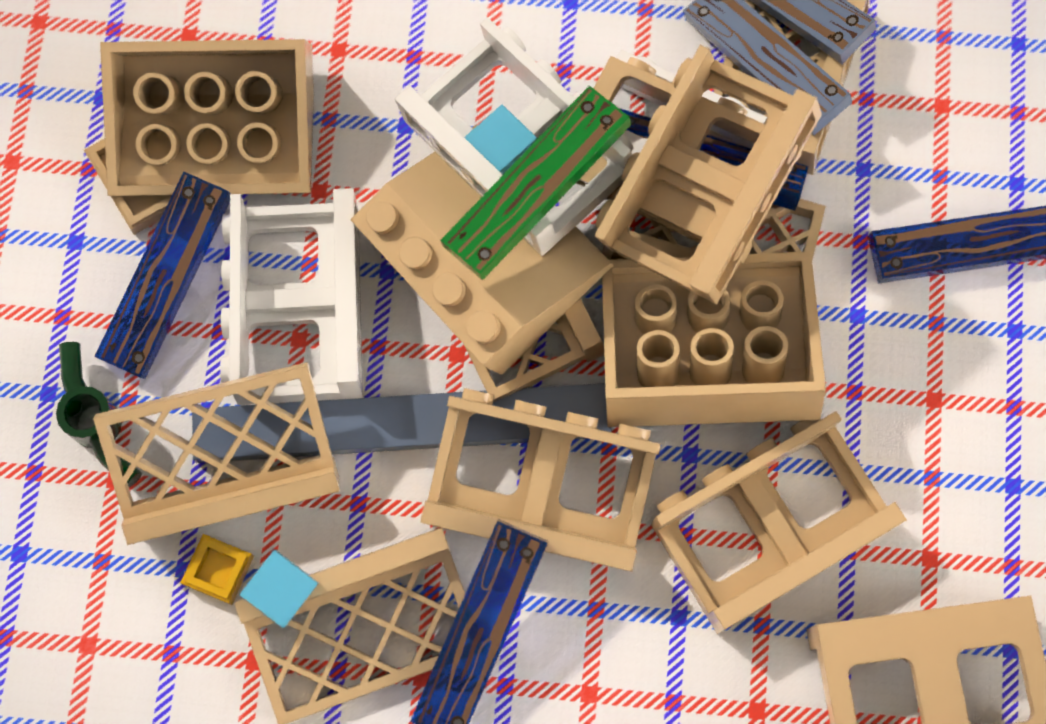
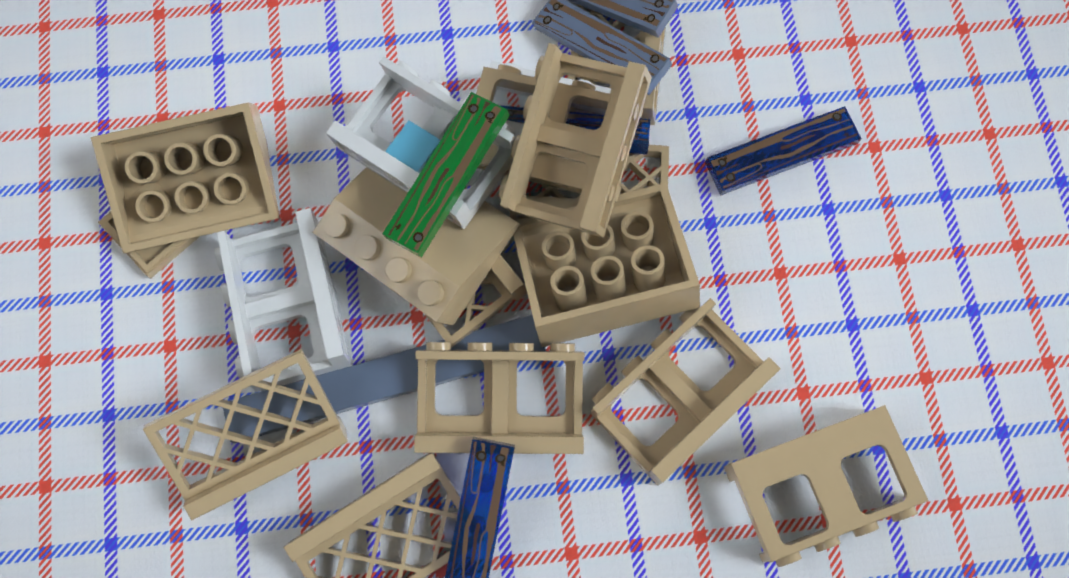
camera: 10 degrees left, 0 degrees up
dark green piece [56,342,142,488] -> none
clear blue tile [94,171,231,379] -> none
yellow tile [180,534,254,605] -> none
medium azure tile [239,549,319,629] -> none

